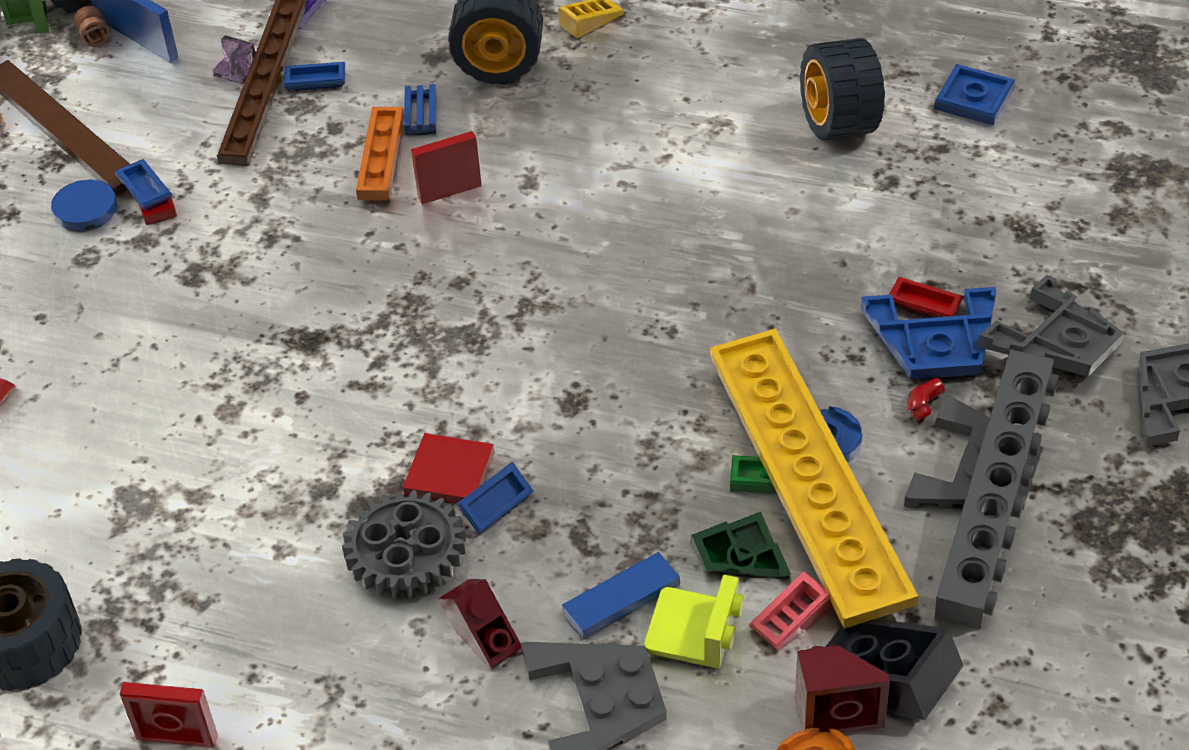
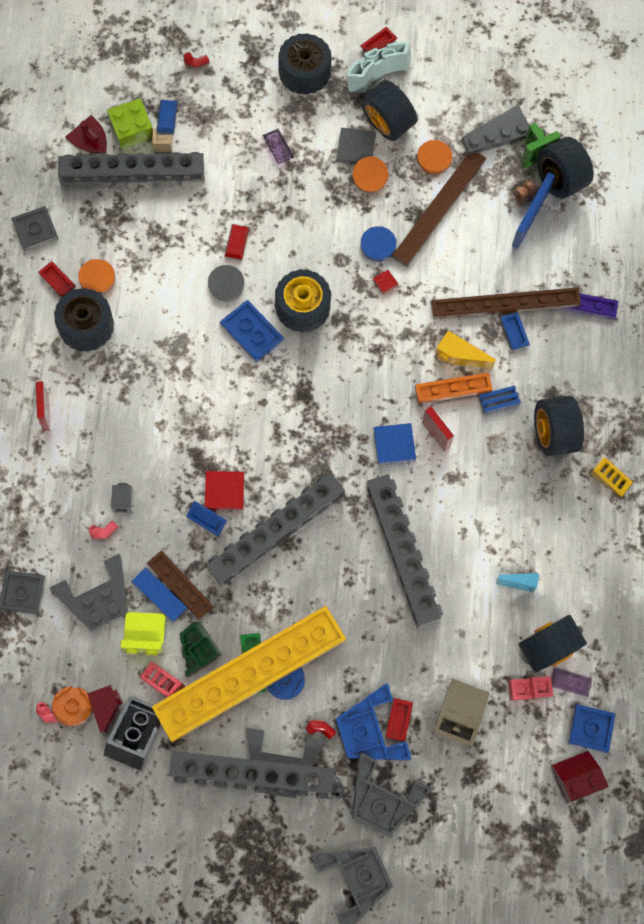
camera: 70 degrees right, 25 degrees up
blue tile [115,159,172,211] -> none
clear purple panel [212,35,256,85] -> none
dark grey gear [342,490,466,598] -> none
dark red slope [438,579,521,668] -> none
none -> coral arm [88,521,118,539]
none -> dark grey brick [111,483,133,513]
none -> reddish brown tile [147,550,214,621]
none -> dark grey brick [207,473,345,587]
none -> dark grey tile [208,265,244,301]
none -> blue tile [220,299,284,363]
none -> black wheel [275,269,331,332]
none -> dark grey brick [366,474,443,629]
none -> blue tile [373,423,416,465]
none -> dark tan slope [432,679,490,750]
none -> yellow slope [435,330,496,369]
none -> medium azure slope [496,573,539,592]
none -> coral slope [508,676,553,701]
none -> clear purple tile [551,667,593,697]
none -> dark red slope [551,751,609,804]

